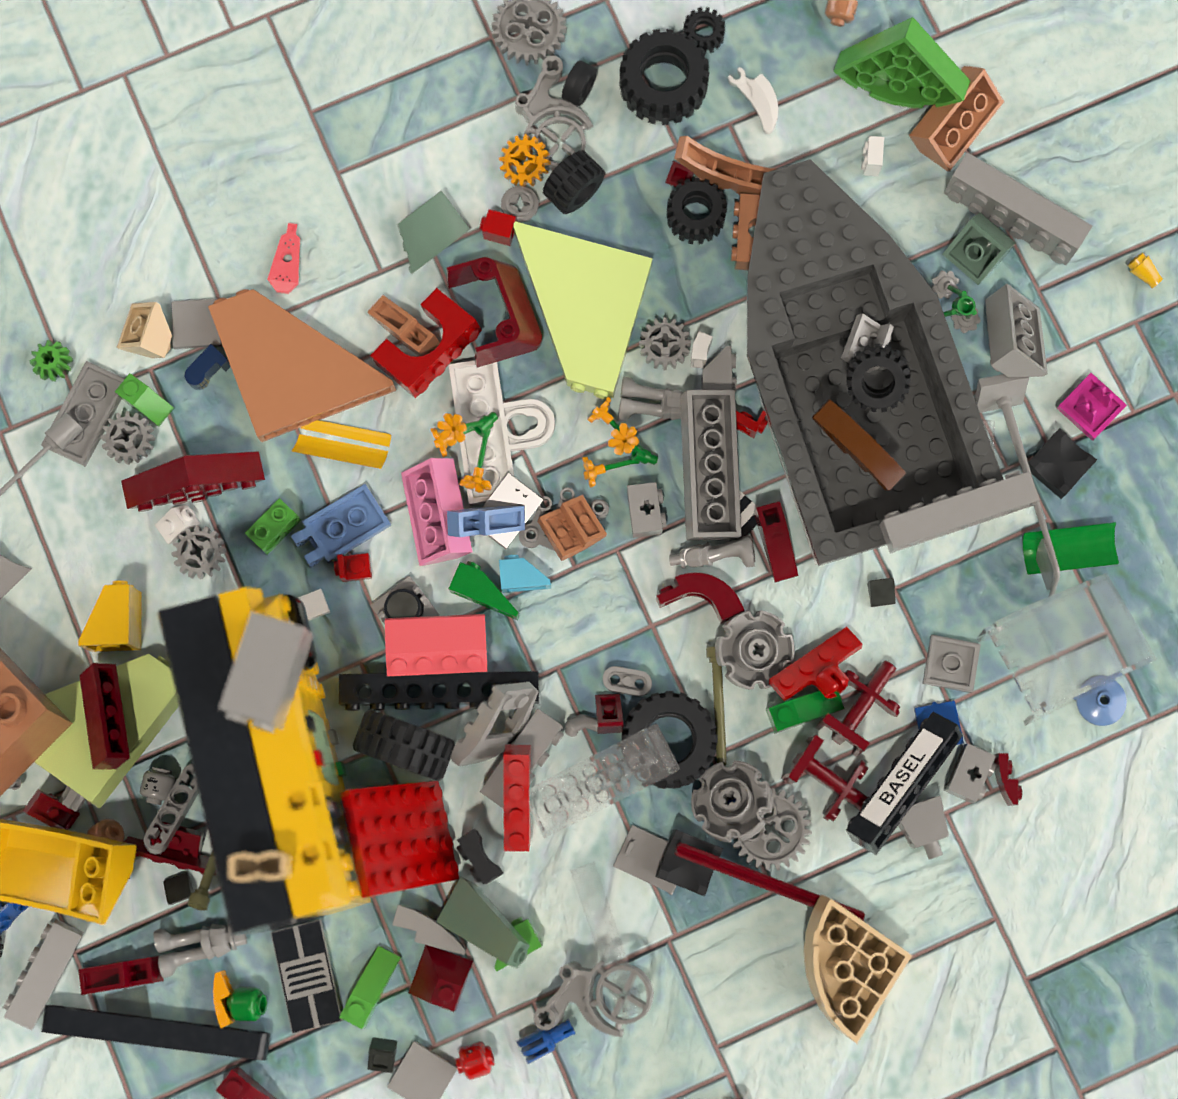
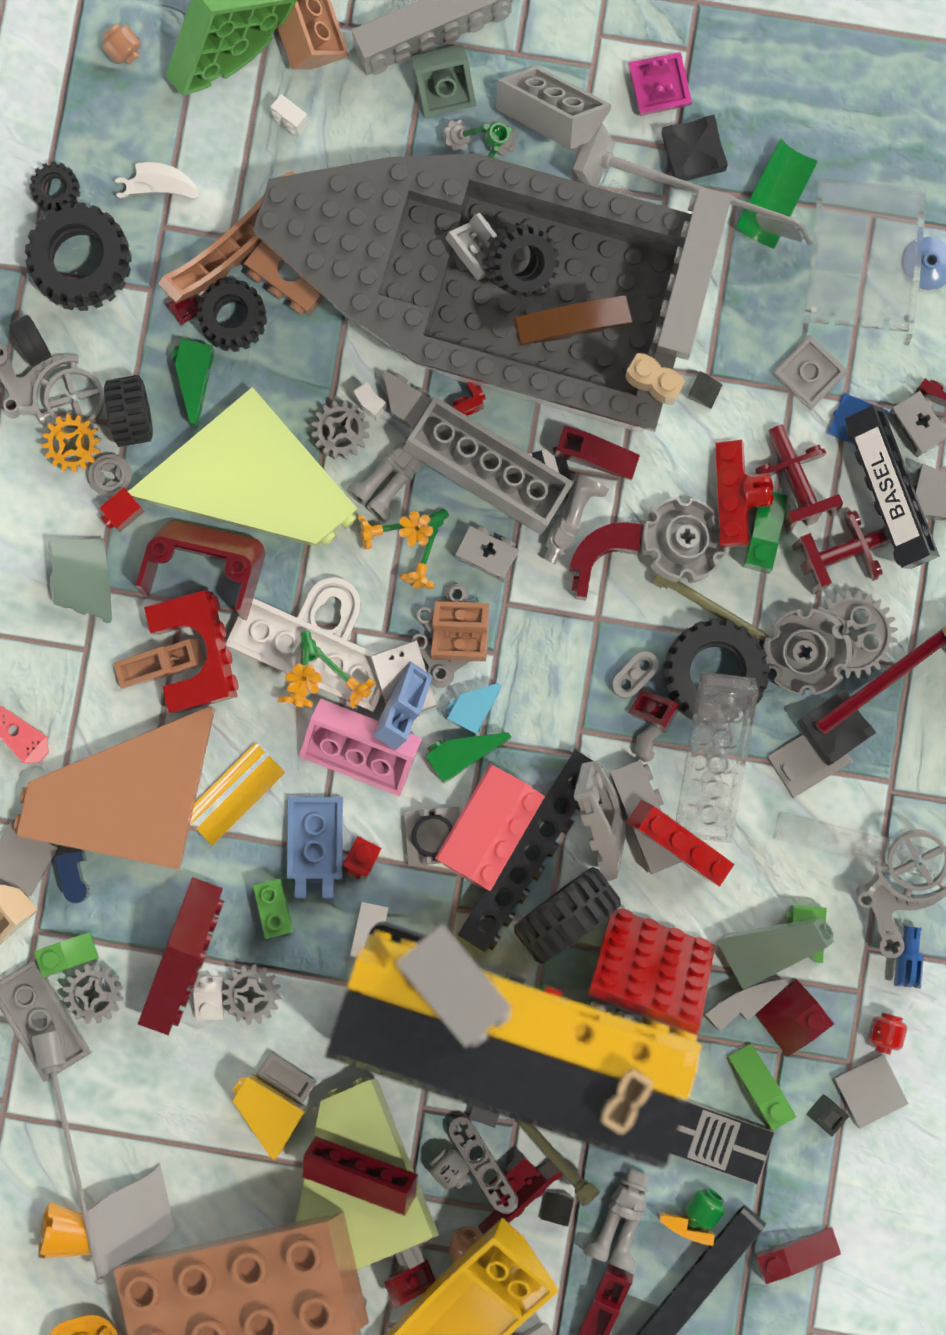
camera: 60 degrees left, 5 degrees up
black brick [456,829,504,884] -> none
none -> green slope [172,339,215,428]
none -> light grey tile [256,1051,317,1105]
none -> tan brick [625,354,686,405]

